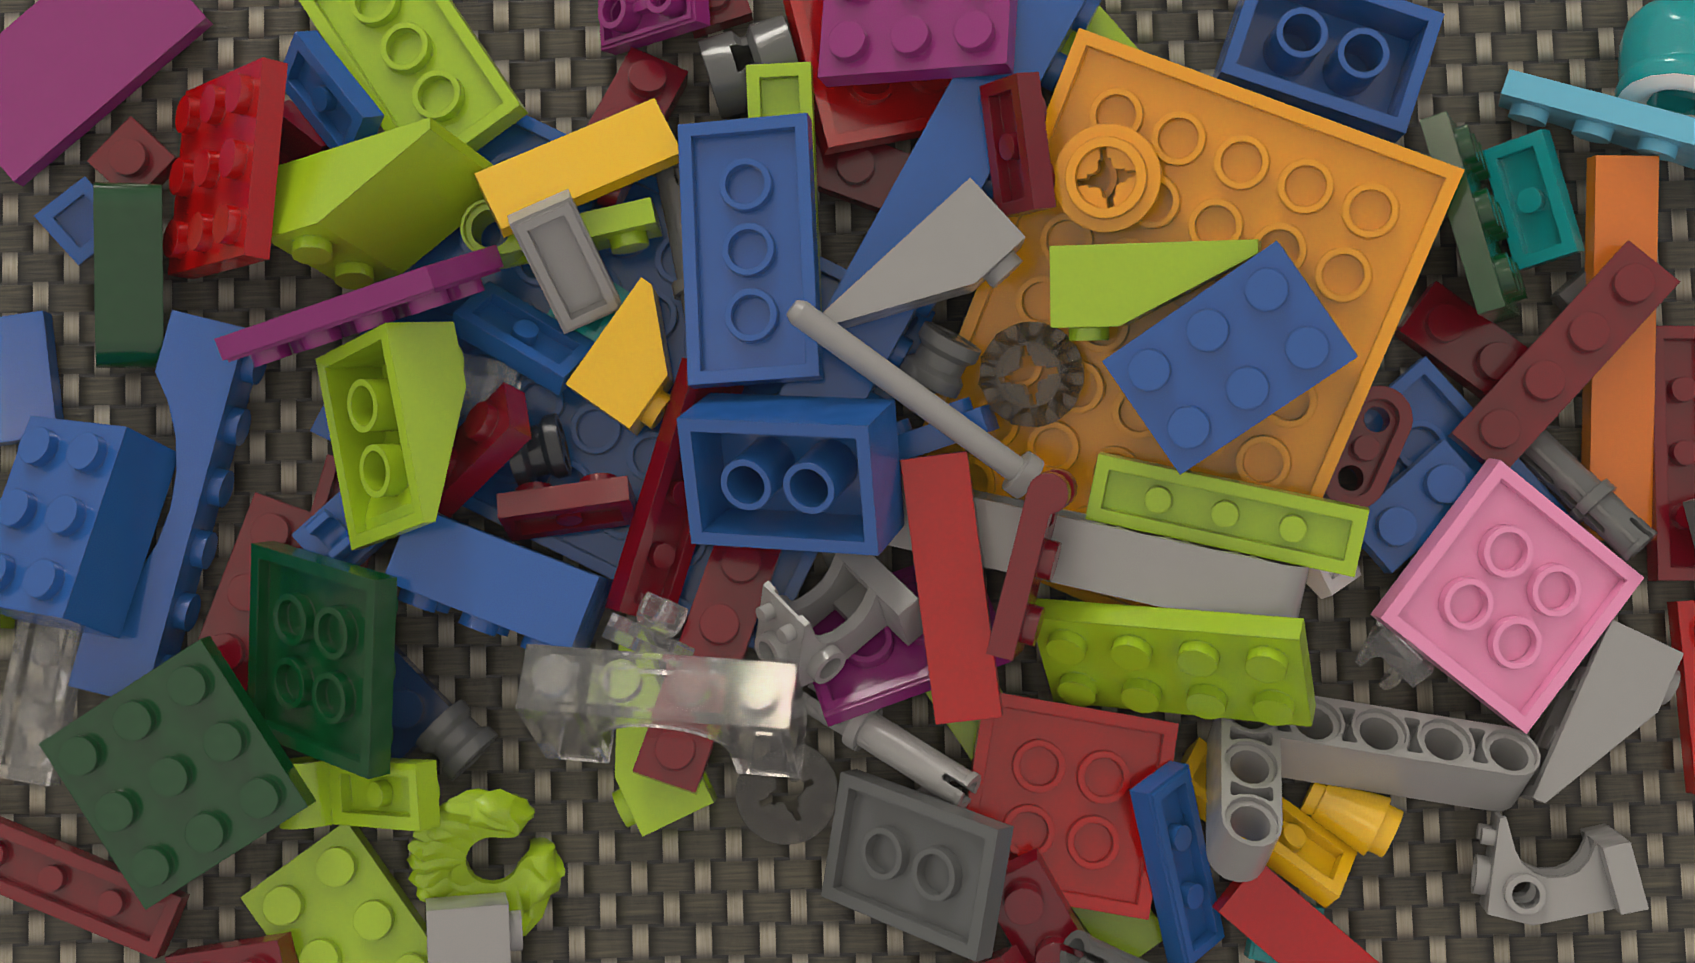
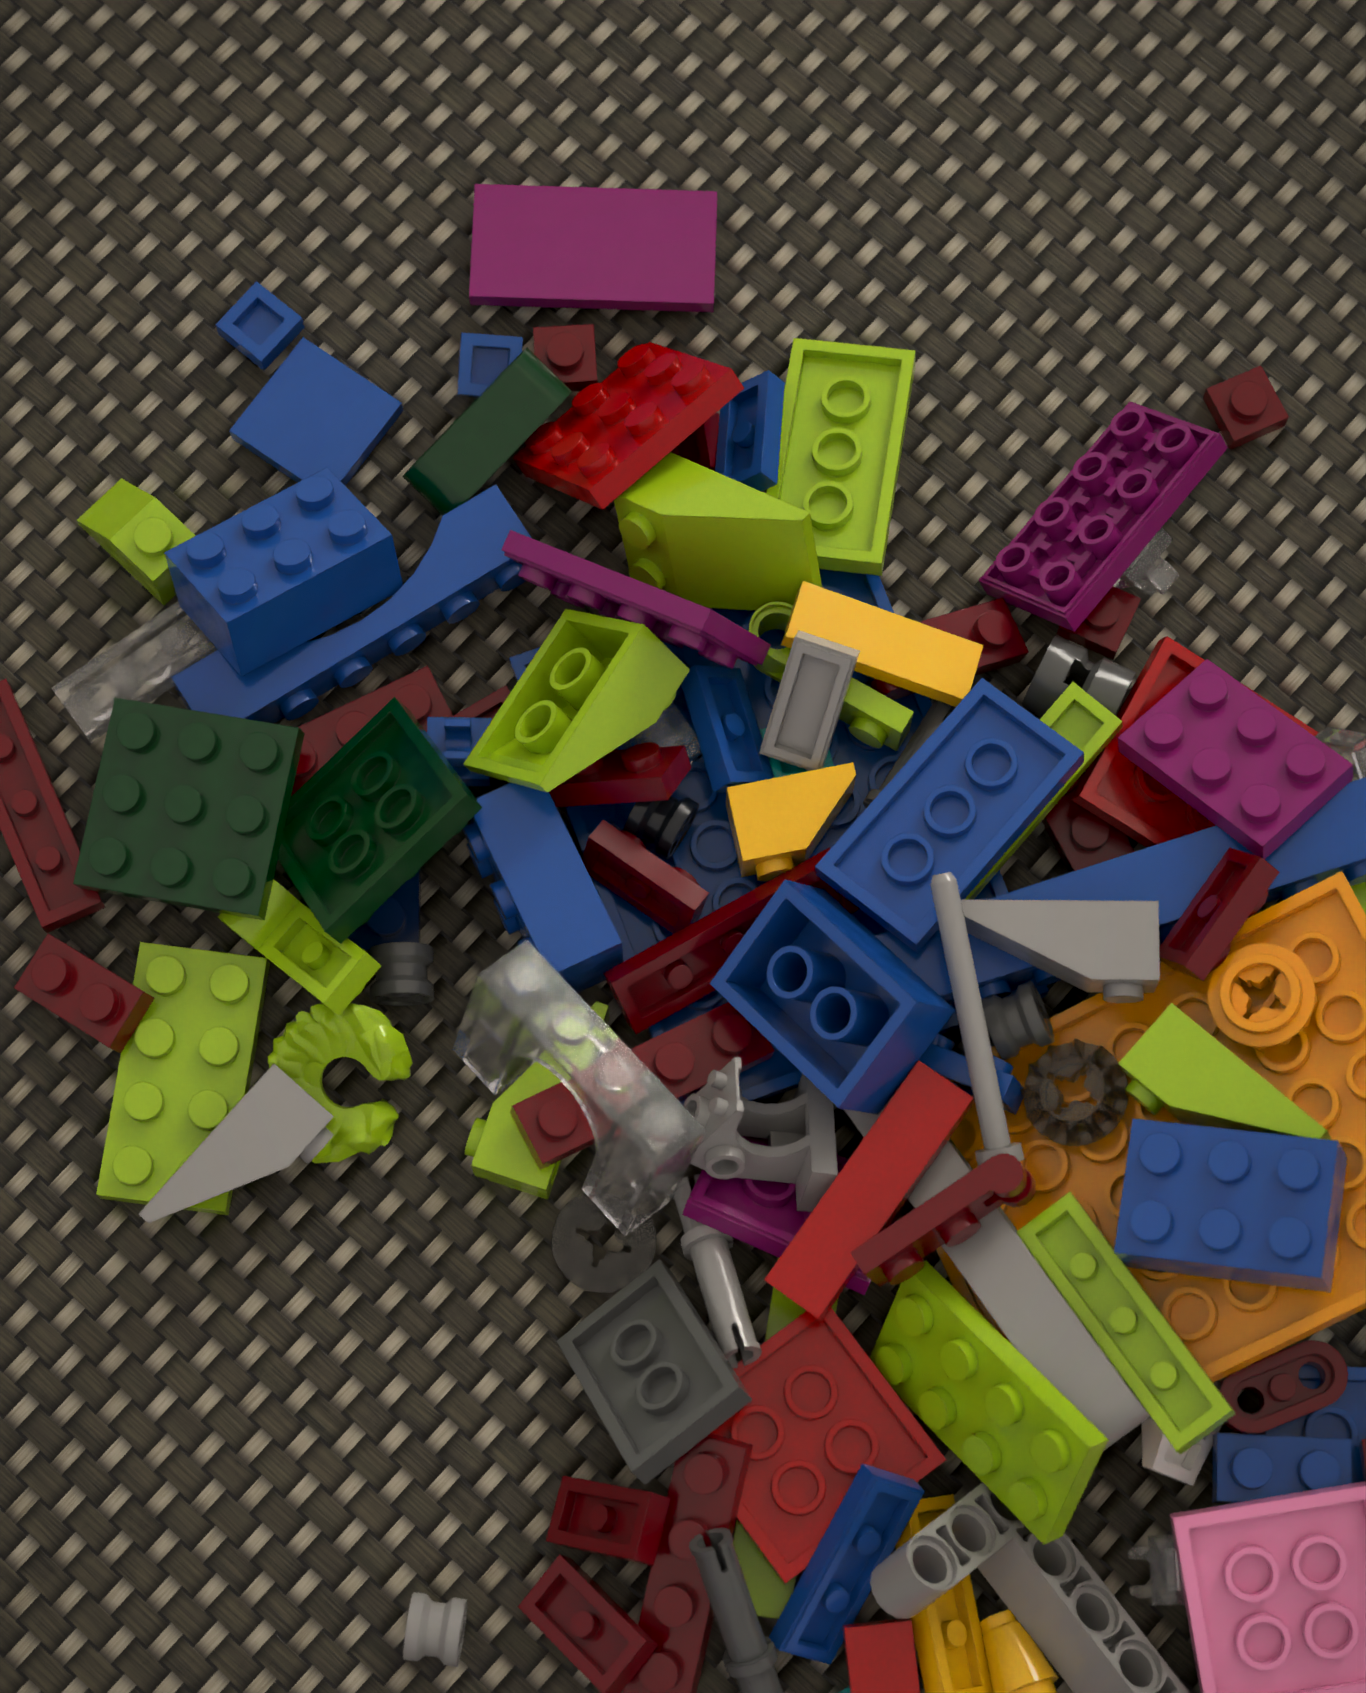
camera: 40 degrees right, 10 degrees down
clear tile [602,592,695,674] -> none

